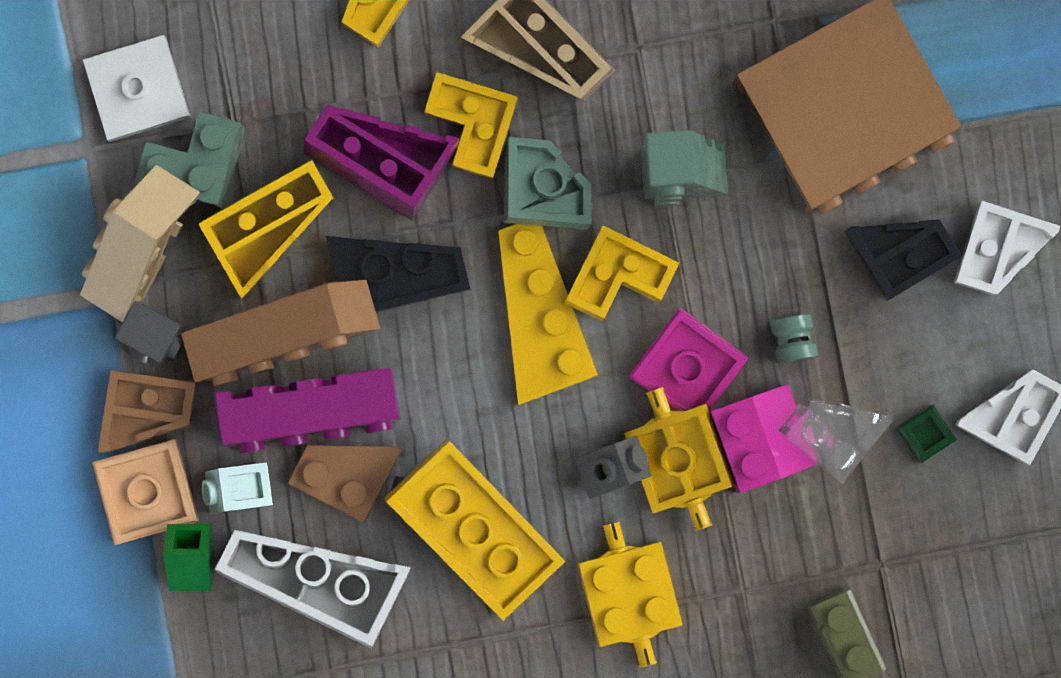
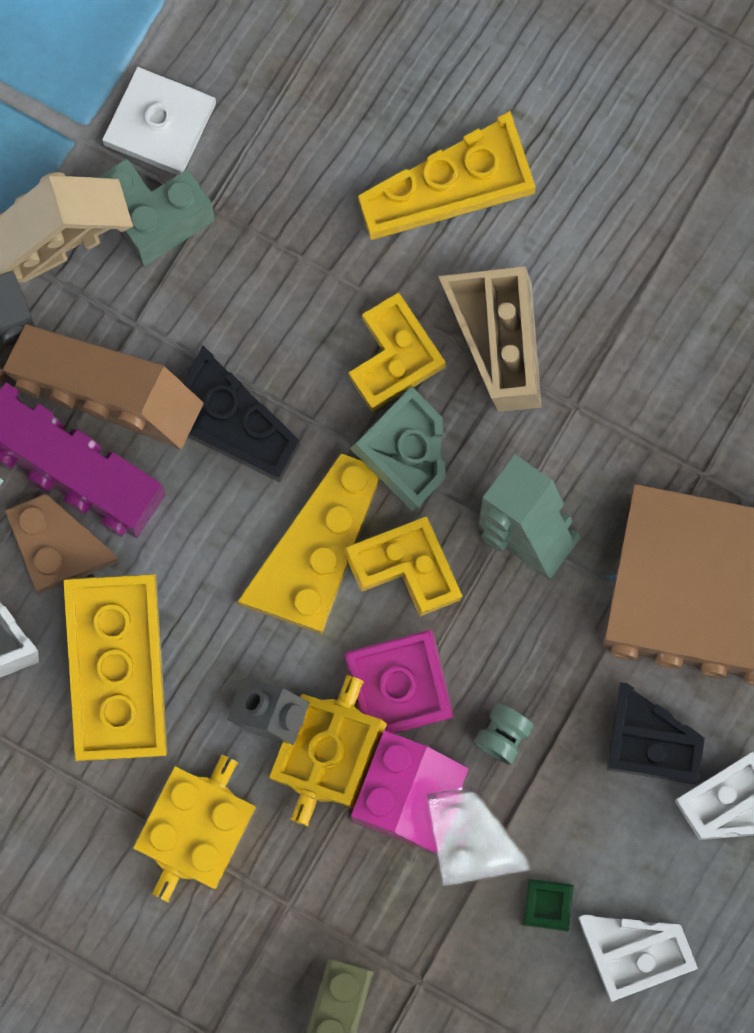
camera: 45 degrees right, 10 degrees down
yellow wedge [199,159,333,299] -> none
magenta wedge [304,105,460,221] -> none

